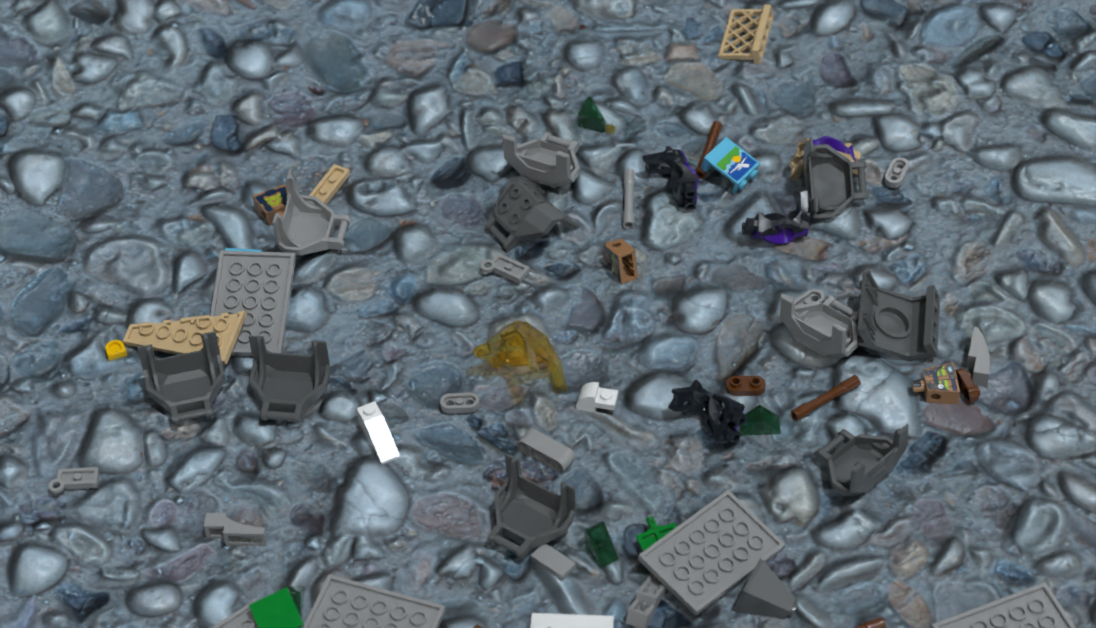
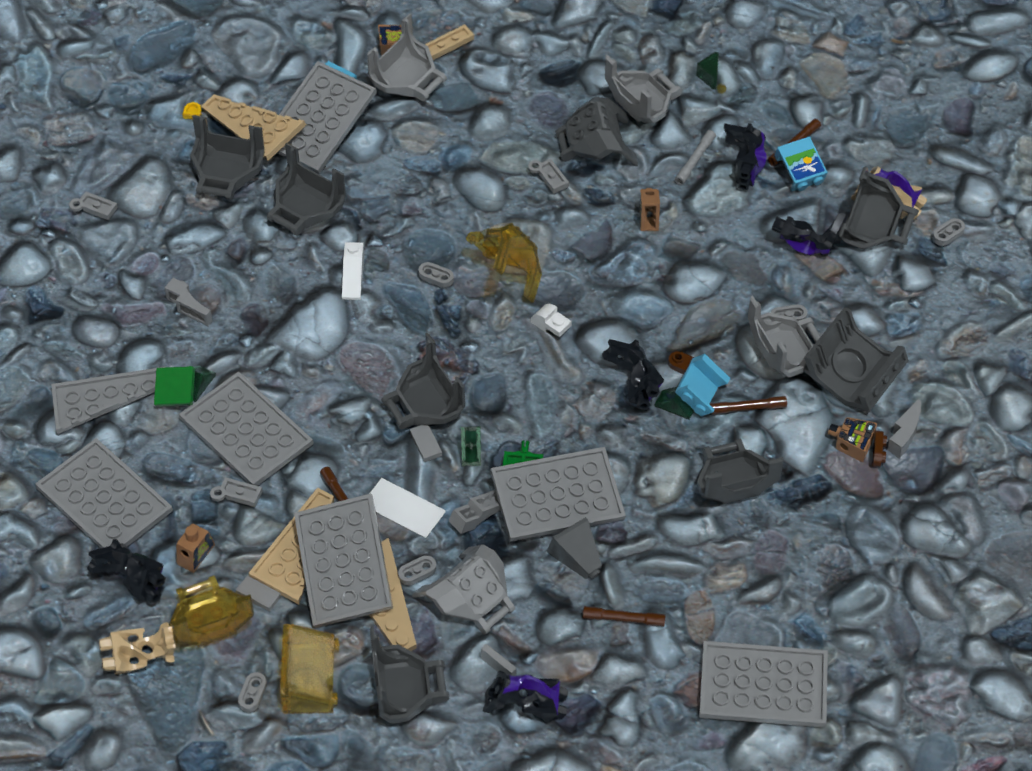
camera: 25 degrees right, 5 degrees up
light grey beam [517,428,576,473] -> none
tan fence [718,5,774,64] -> none
none -> medium azure panel [675,354,730,416]

